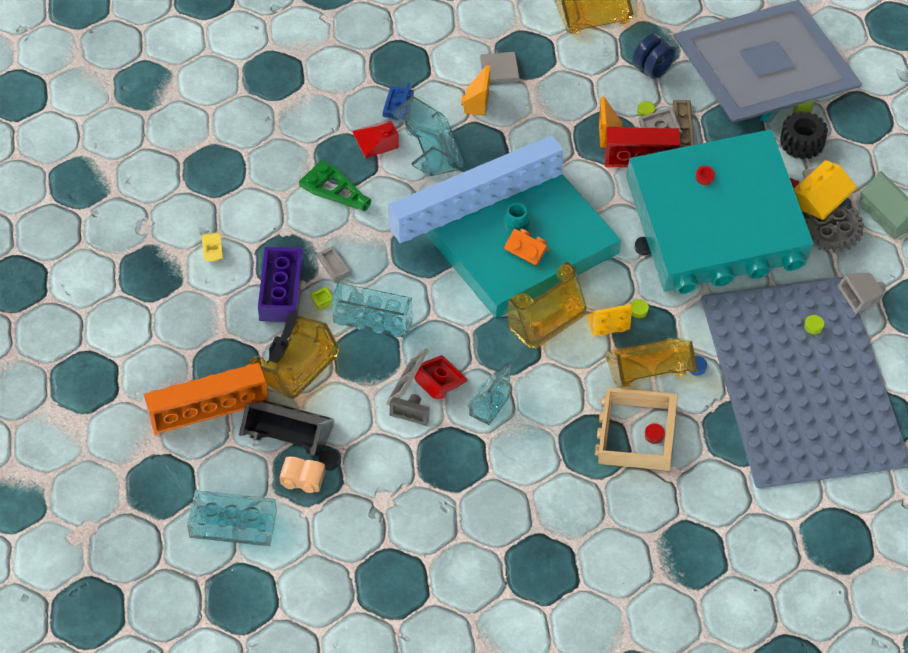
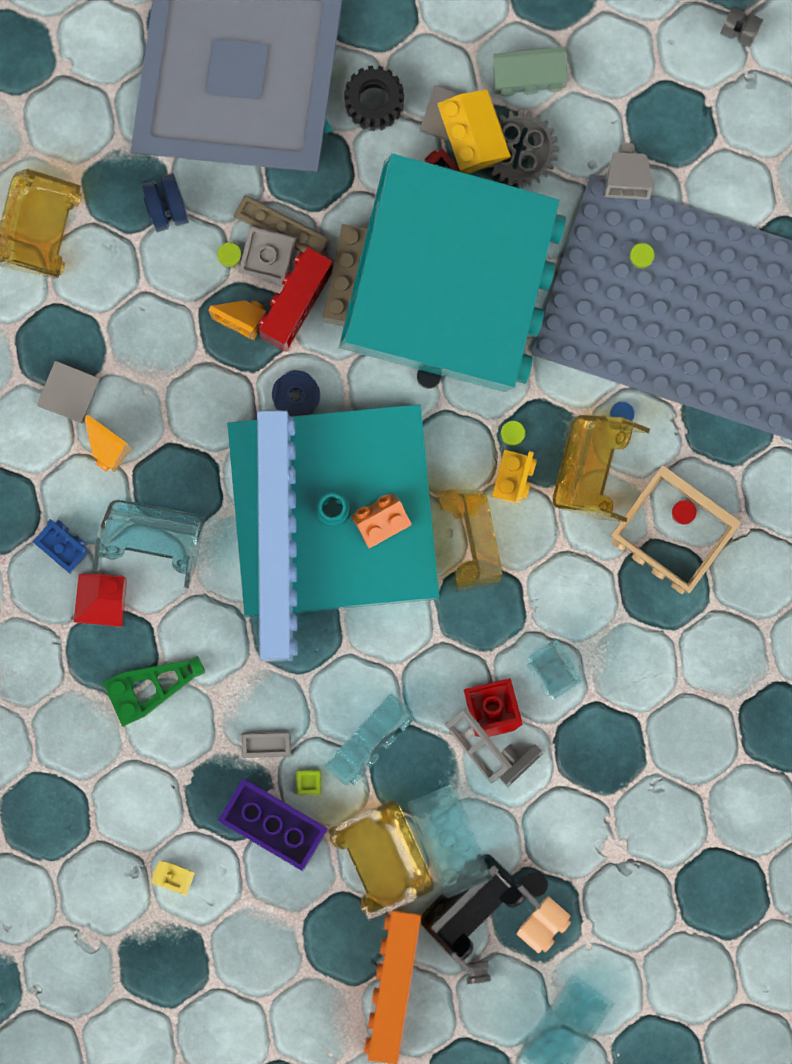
camera: 60 degrees left, 30 degrees up
black piece [268,310,298,364] -> none
red tile [695,166,715,185] -> none
none -> dark blue plate [272,370,320,417]
none -> clear light blue brick [407,784,493,898]
none -> dark grey wheel [466,961,491,984]

